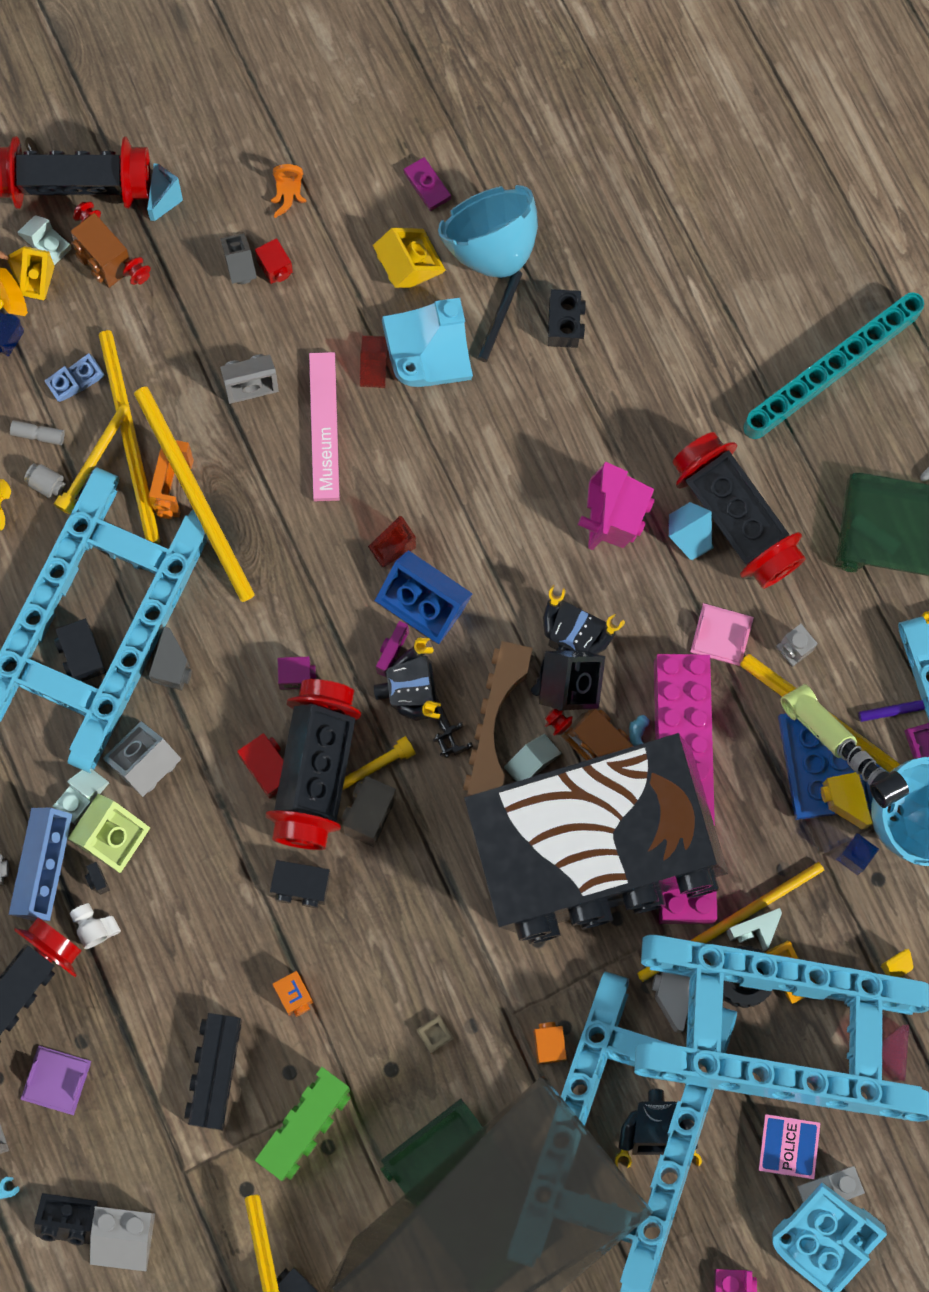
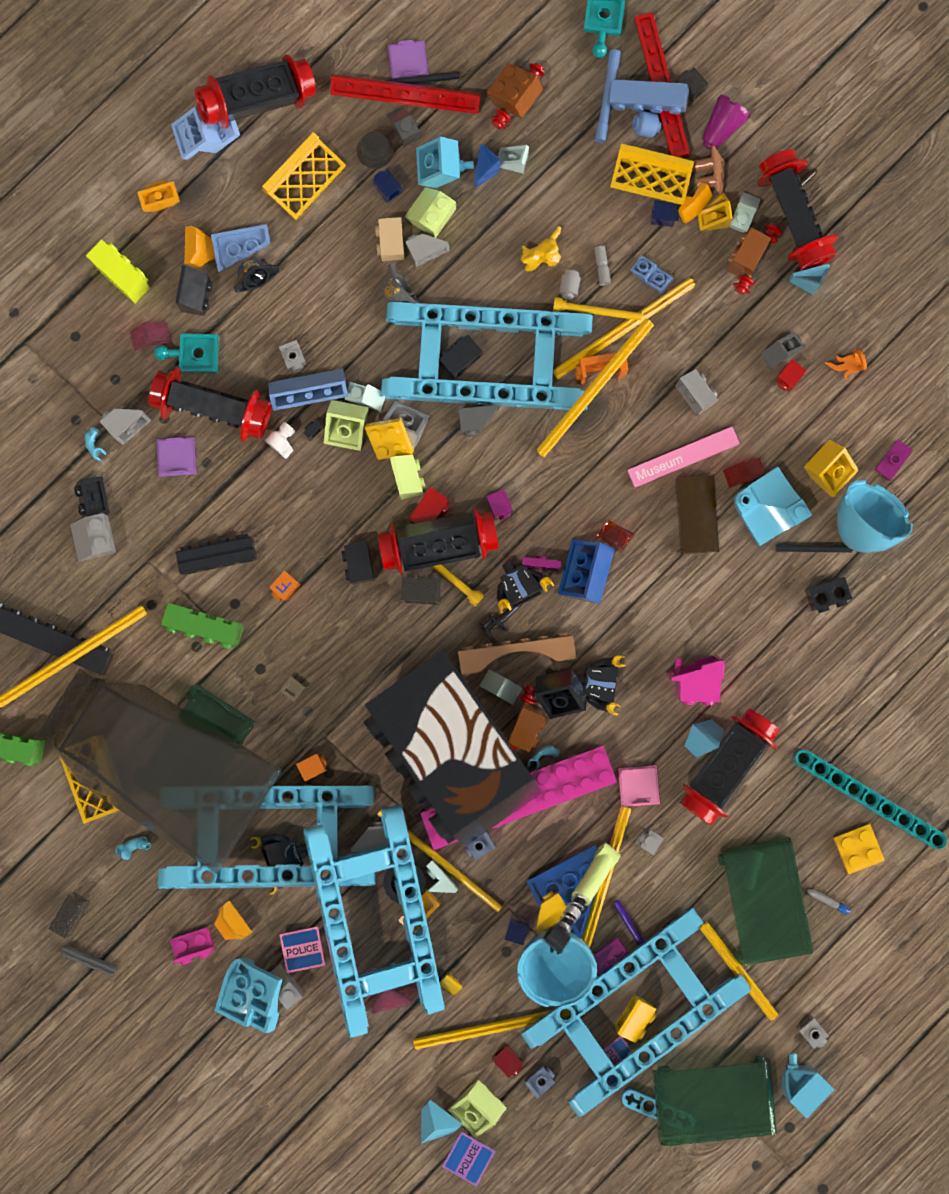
camera: 75 degrees right, 10 degrees up
none -> light orange slope [214,901,252,940]
none -> yellow plate [364,418,414,460]
none -> yellowish green slope [390,455,426,500]
none -> sand blue brick [465,832,496,860]
none -> dark brown slope [675,476,719,555]
none -> yellow plate [833,823,884,874]

